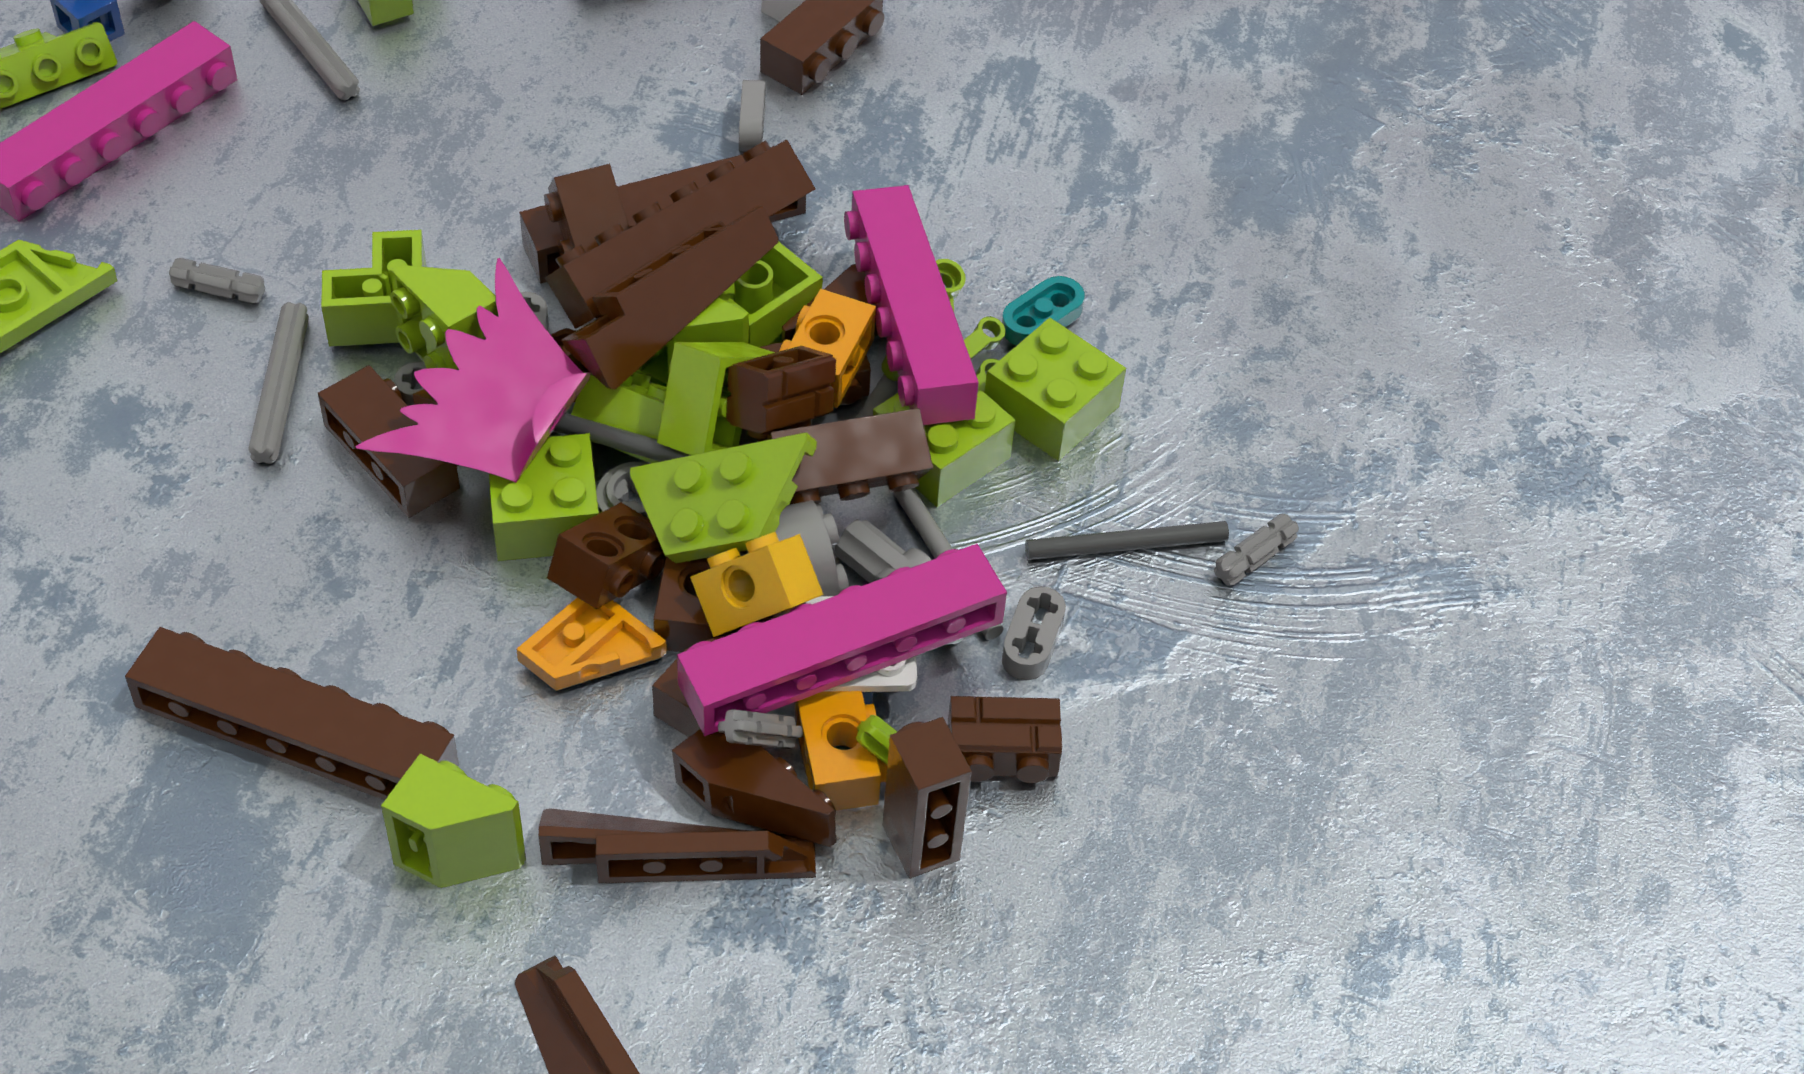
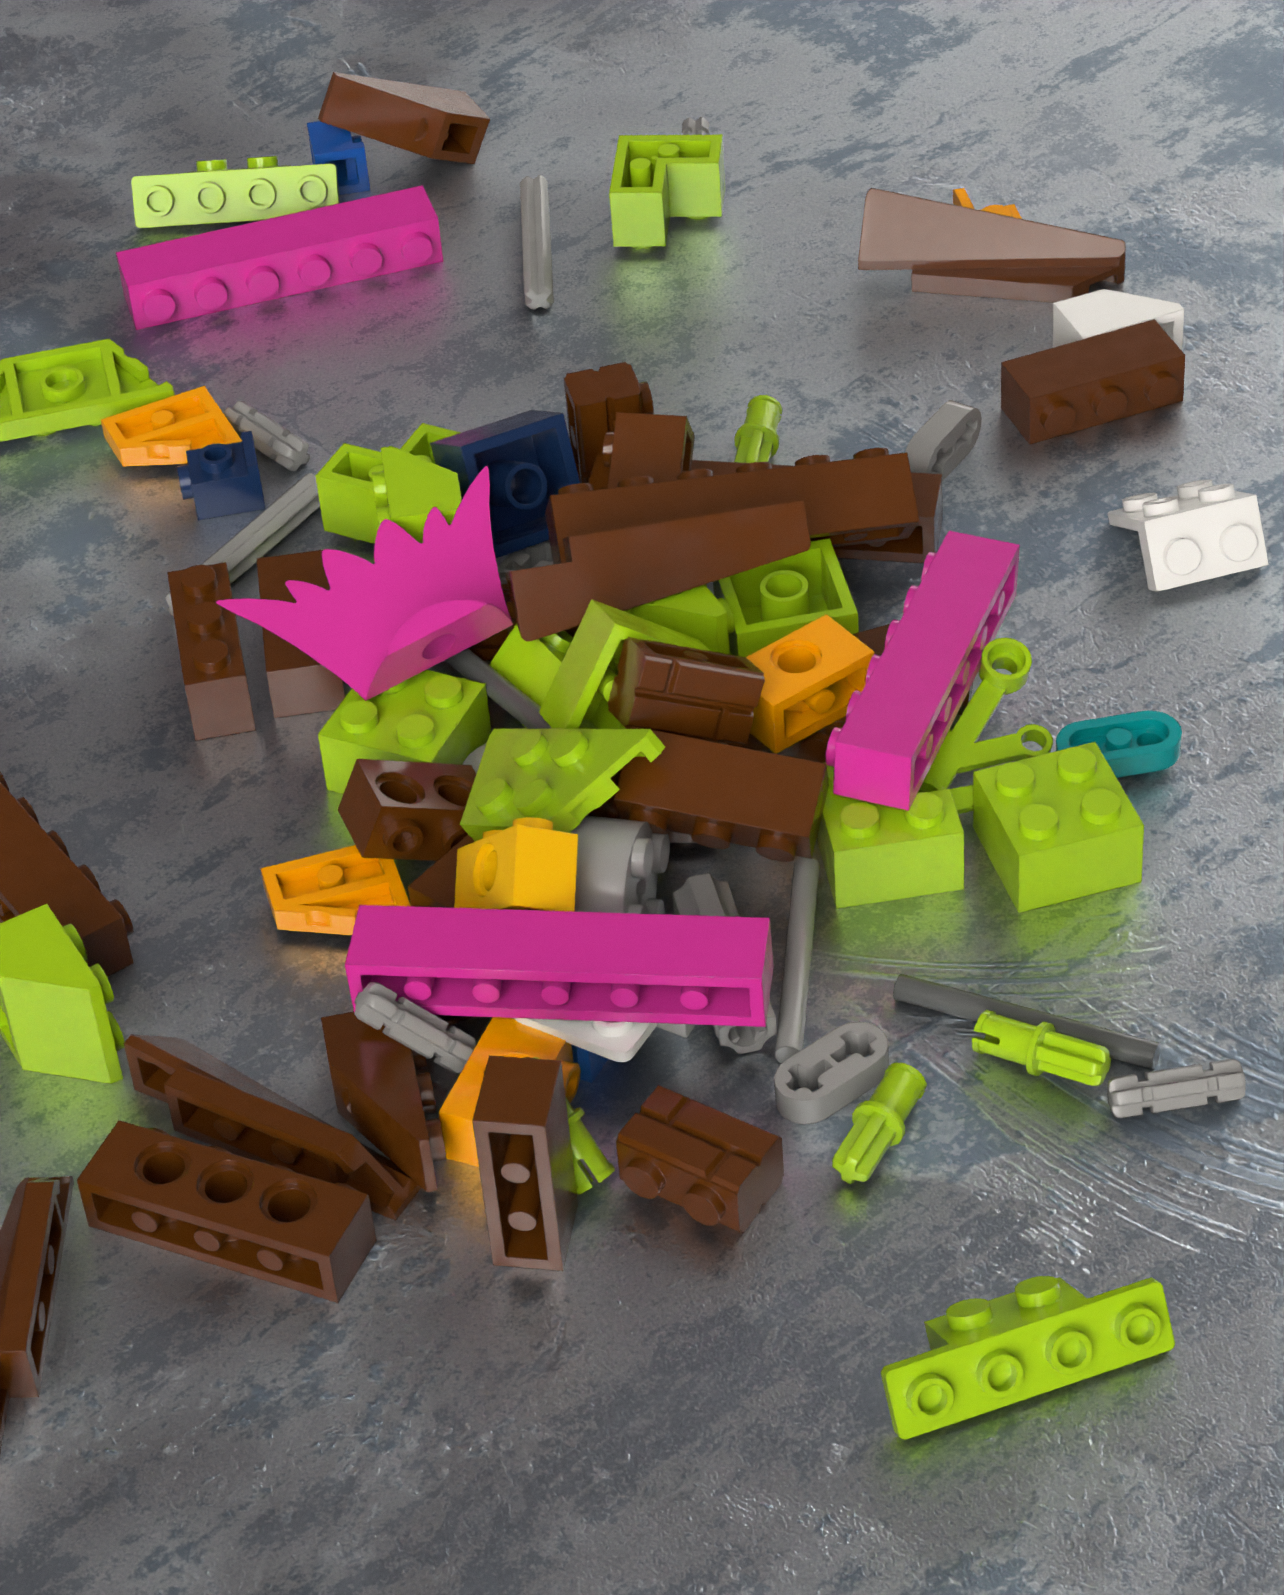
camera: 40 degrees right, 10 degrees down
none -> reddish brown brick [77,1120,377,1303]
none -> light orange wing [101,386,242,467]
none -> reddish brown brick [167,562,256,741]
none -> dark blue brick [177,431,266,521]
none -> dark blue brick [430,410,580,558]
none -> reddish brown brick [564,362,654,483]
none -> lime axle [734,395,783,463]
none -> lime axle [832,1063,927,1184]
none -> lime bracket [881,1276,1175,1440]
none -> lime axle [972,1010,1111,1086]
none -> white bracket [1108,480,1269,592]

